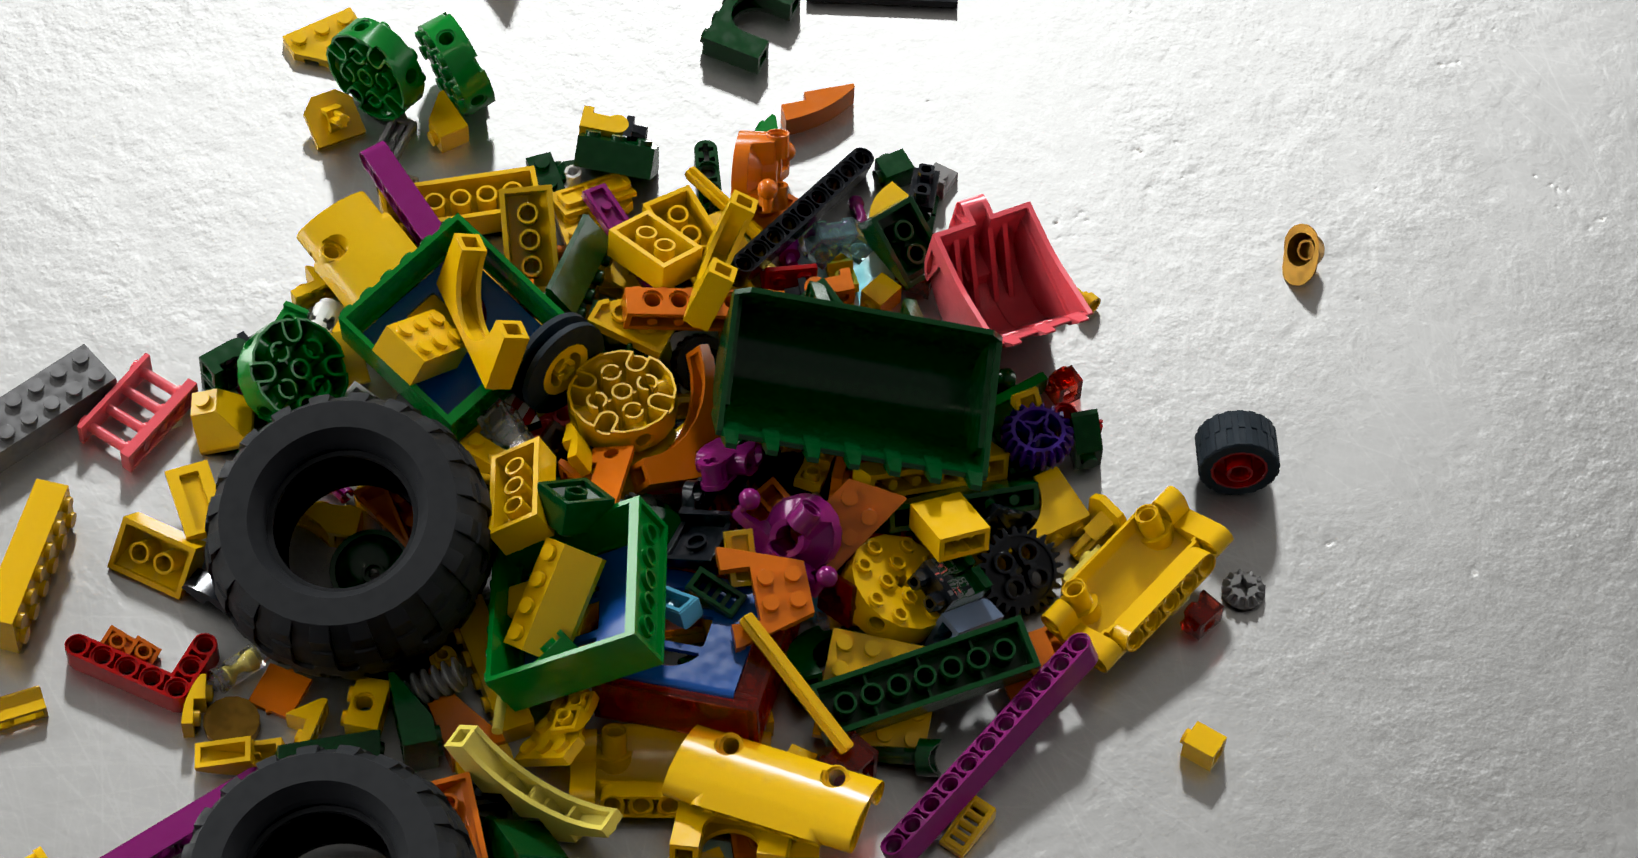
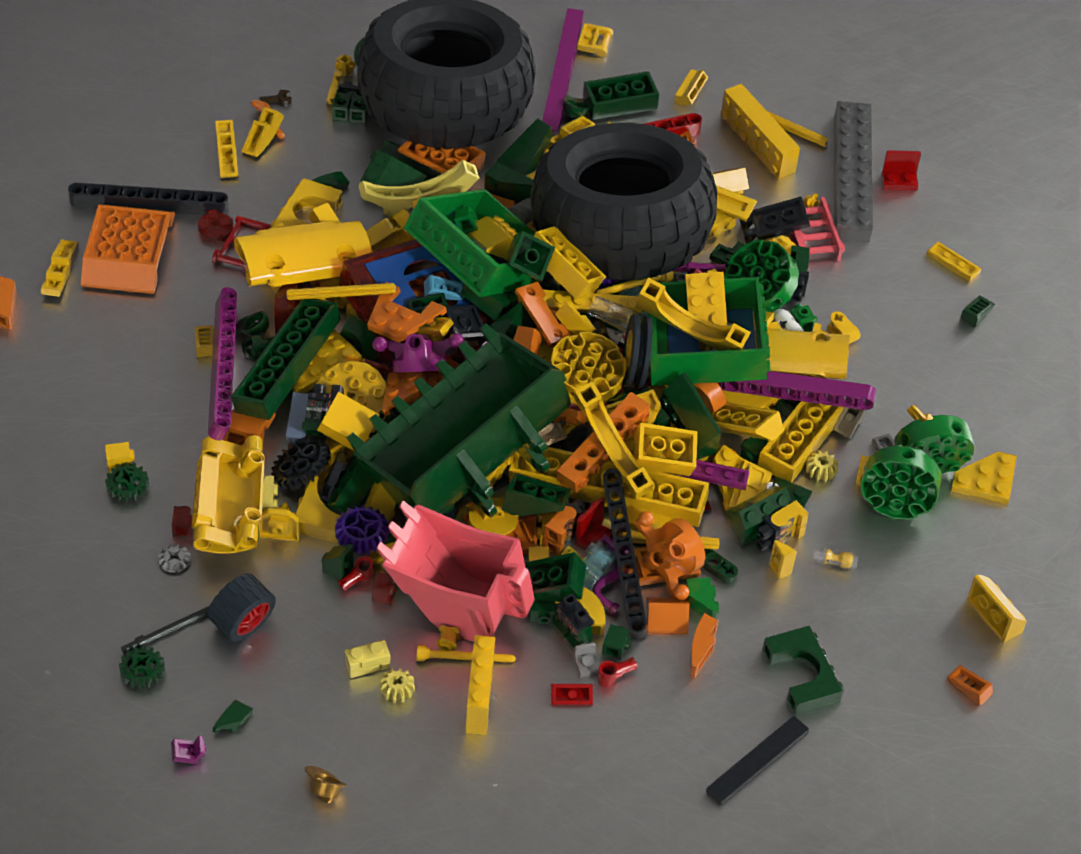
camera: 135 degrees right, 5 degrees down
none -> dark green gear [105,462,149,502]
none -> dark green gear [119,646,165,689]
none -> pearl dark grey bar [121,606,209,654]
none -> magenta bracket [171,735,206,764]
none -> dark green slope [212,699,253,733]
none -> dark green piece [235,311,269,337]
none -> light yellow brick [344,639,390,678]
none -> light yellow gear [380,667,415,704]
none -> yellow arch [466,635,495,735]
none -> red slope [551,684,593,705]
none -> dark green piece [564,95,590,120]
none -> dark green brick [583,71,659,120]
none -> red pin [597,657,638,687]
none -> orange slope [646,597,689,634]
none -> black tile [739,196,810,243]
none -> yellow slope [769,540,797,579]
none -> yellow plate [803,193,819,208]
none -> light yellow gear [806,450,838,483]
none -> clear piece [813,545,858,571]
none -> yellow piece [827,311,861,344]
none -> yellow tile [926,241,981,282]
none -> dark green slope [960,295,995,327]

